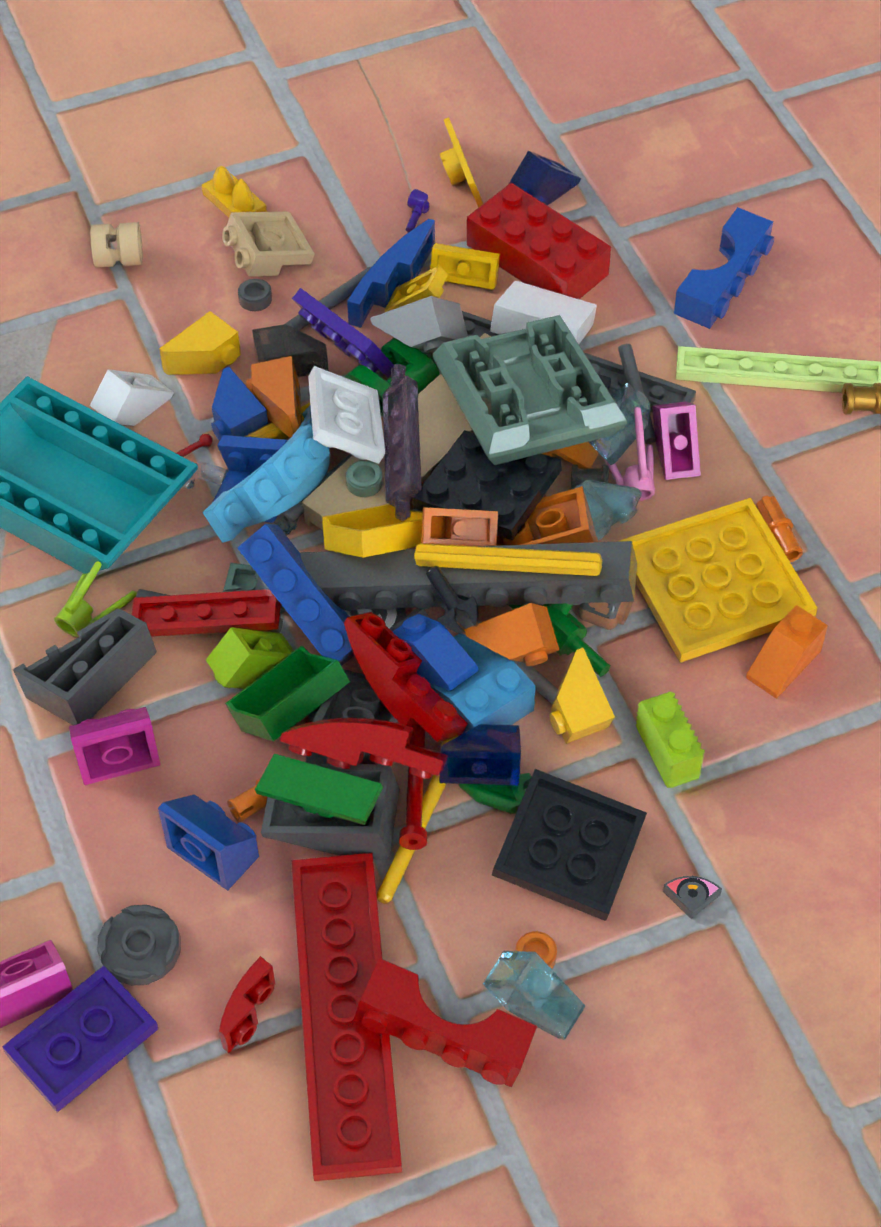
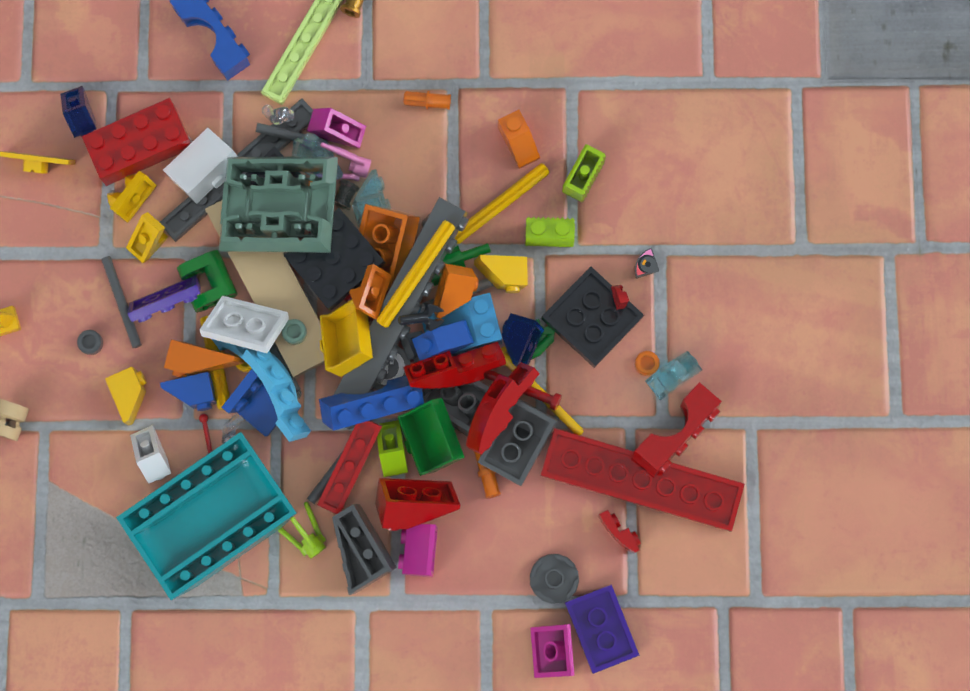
camera: 65 degrees left, 25 degrees up
blue slope [158,794,259,891] -> none
tan plate [222,211,315,277] -> none
sand green tile [223,563,258,592] -> none
clear smoke slope [252,324,329,377] -> none
green piece [255,753,383,825] -> none
blue slope [347,219,435,328] -> none
light grey slope [370,296,468,353] -> none
clear purple plate [383,364,422,520] -> none
dark purple hand [405,189,430,233] -> none
yellow plate [619,497,818,663] -> none
none -> clear arm [262,105,295,125]
none -> red slope [375,478,460,531]
none -> yellow axle [455,163,549,244]
none -> lime brick [562,144,606,202]
none -> red tile [611,285,629,310]

